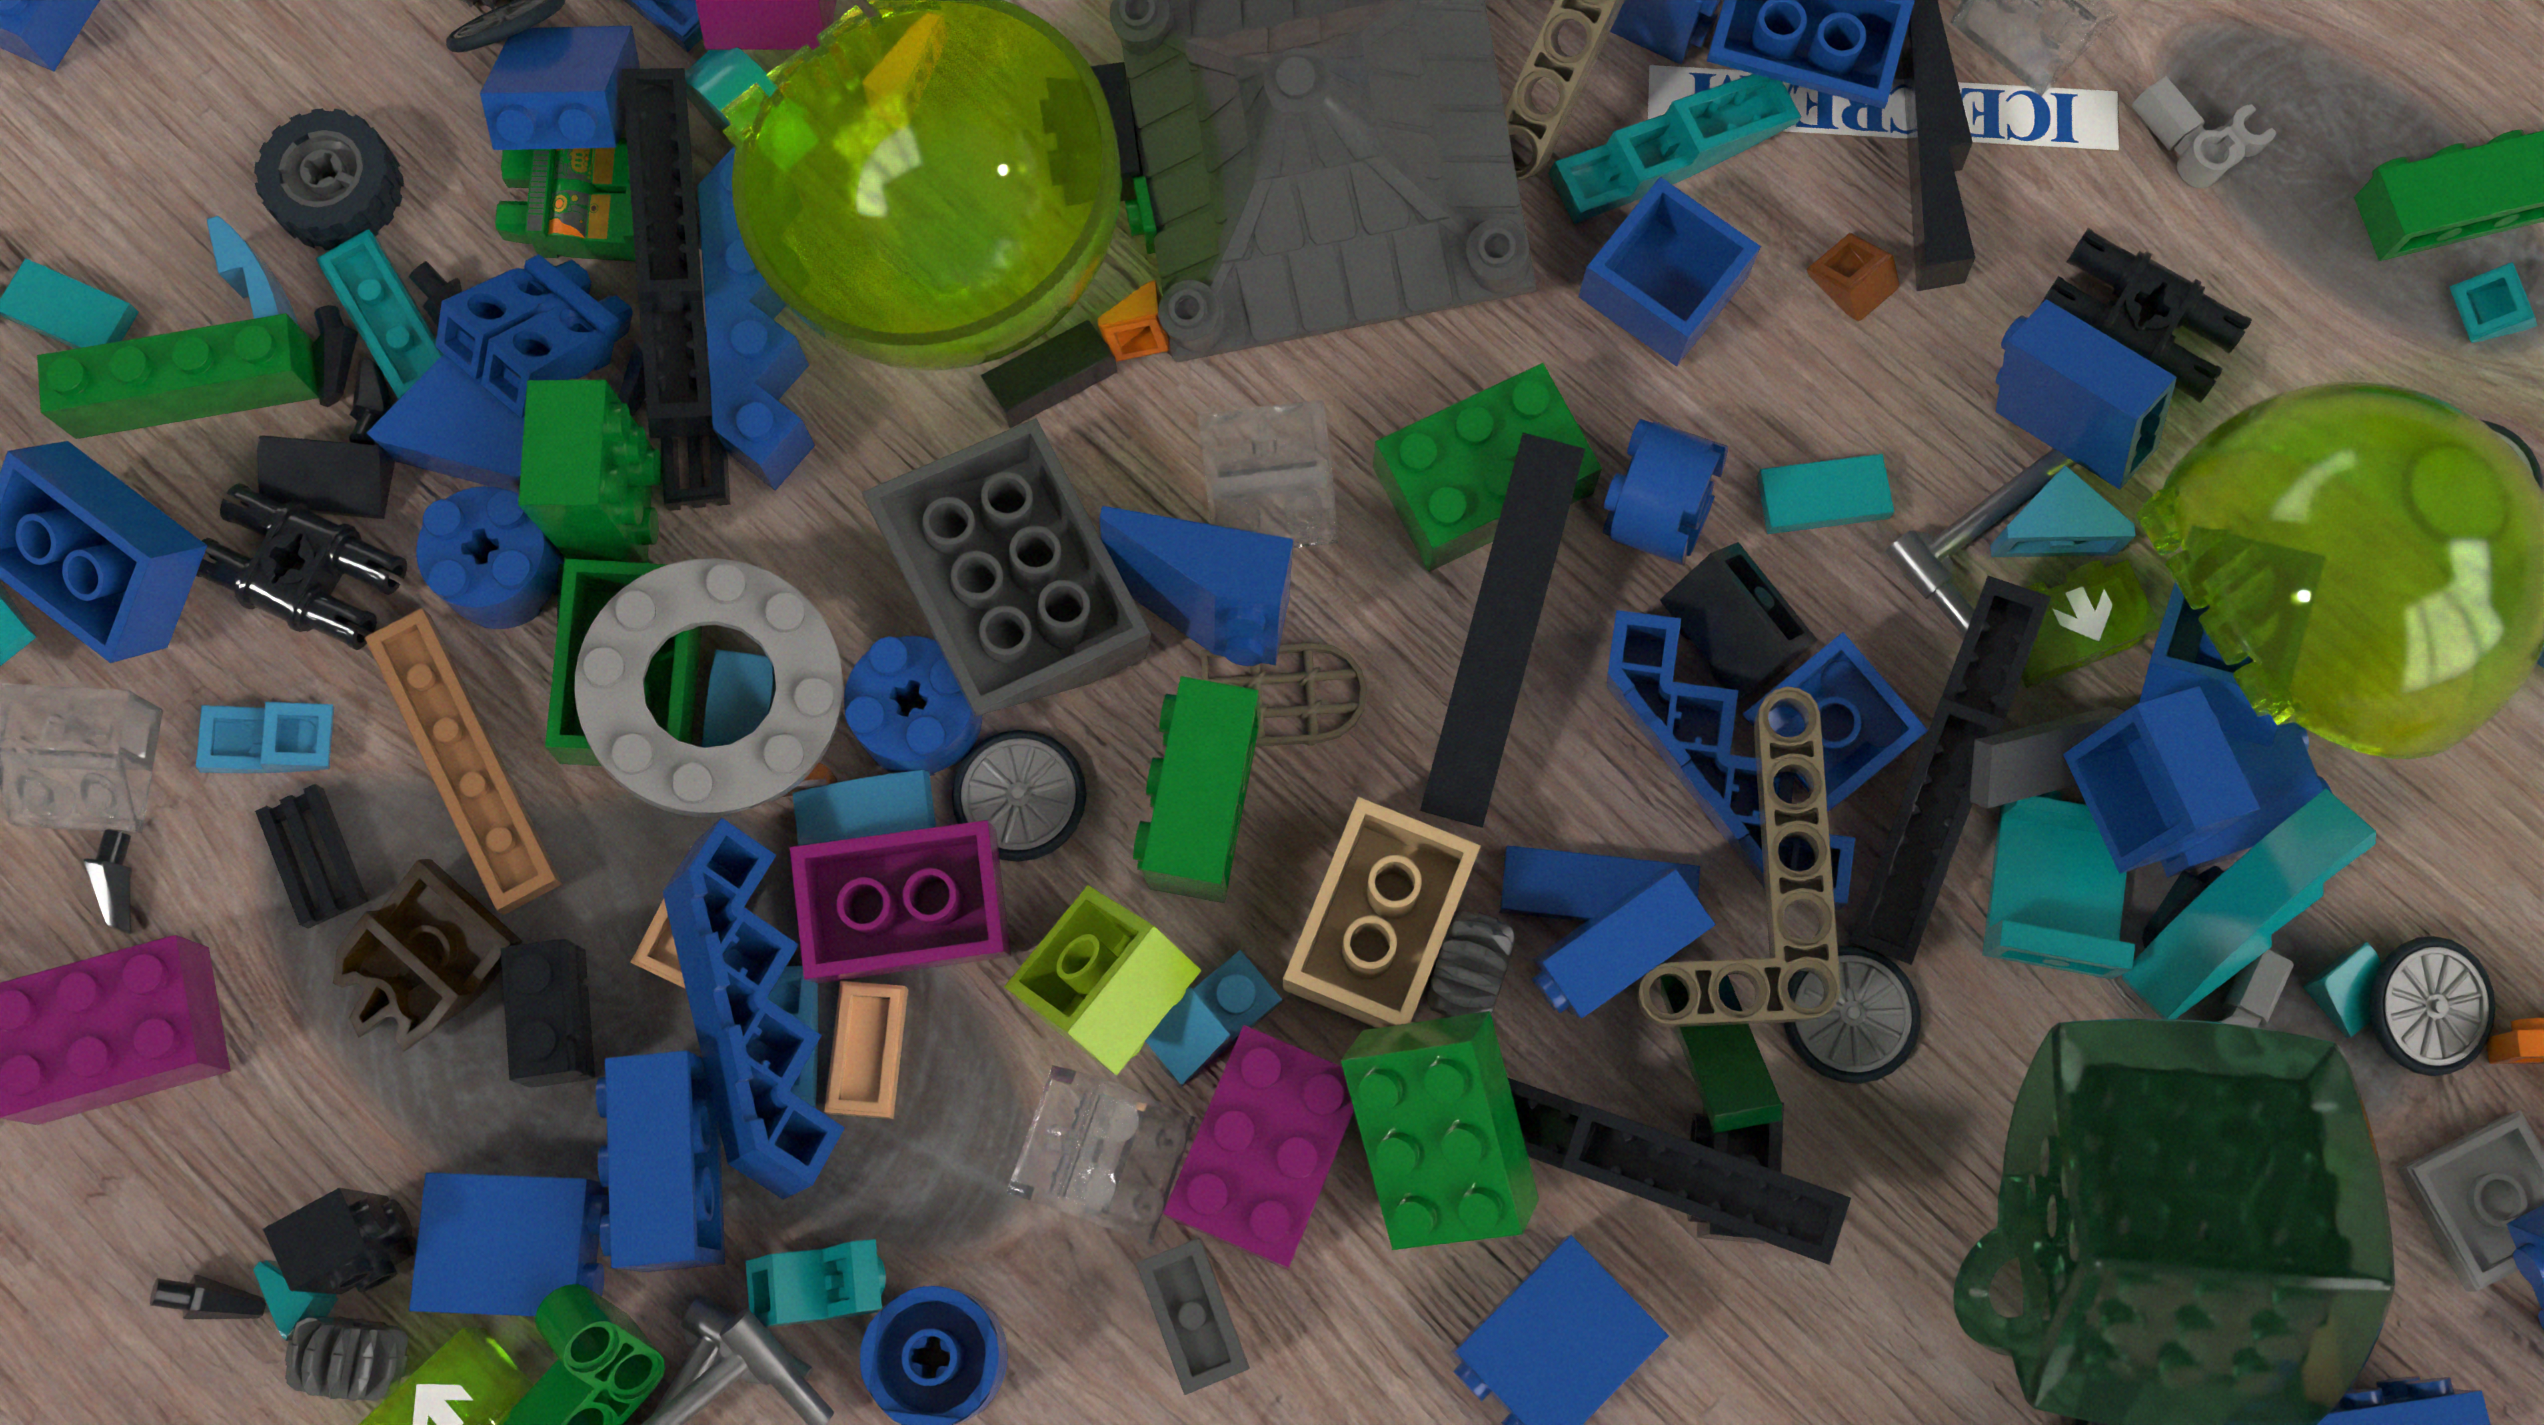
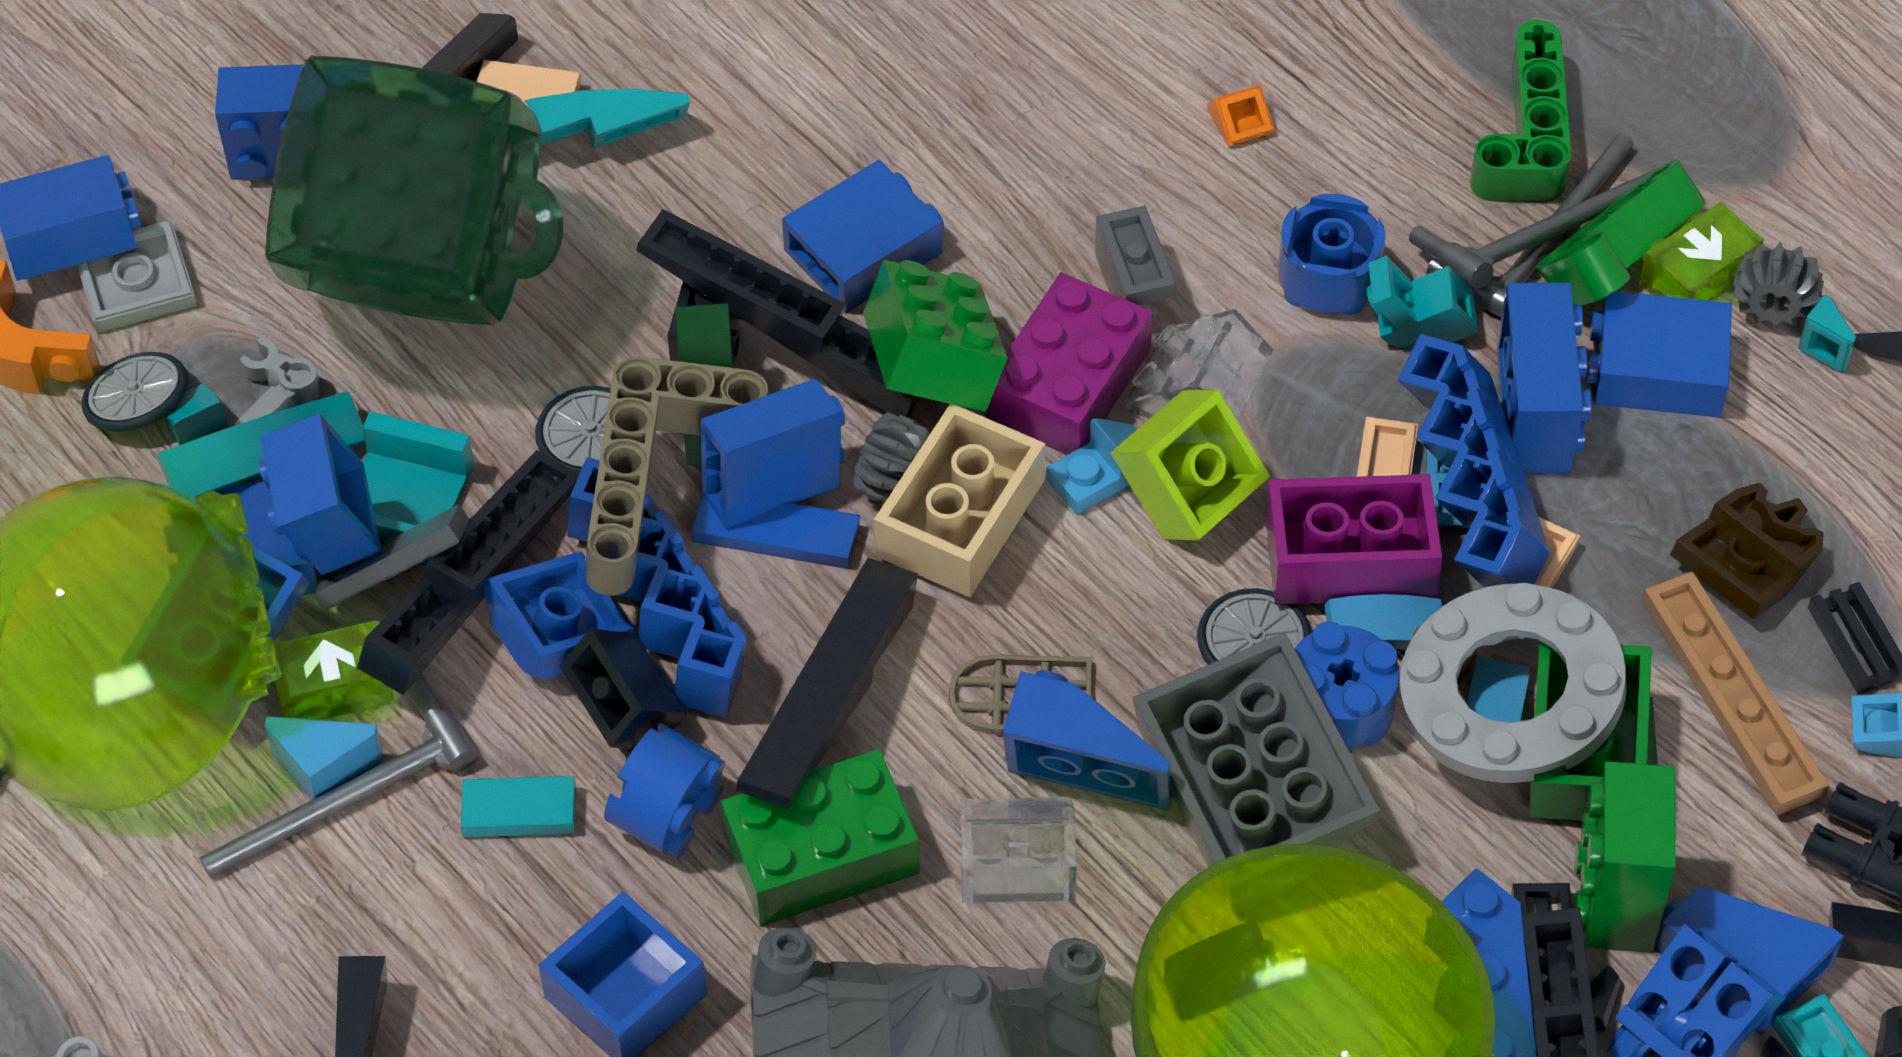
camera: 175 degrees left, 20 degrees down
black brick [263,1188,414,1294] -> none
black bar [349,356,392,445] -> none
blue brick [416,486,565,629] -> none
black brick [500,939,595,1088] -> none
orange slope [1098,280,1171,362] -> none
green brick [1133,676,1261,903] -> none
dark orange slope [1807,233,1899,321] -> none
blue brick [1995,299,2177,490] -> none
black pin [2039,228,2252,403] -> none

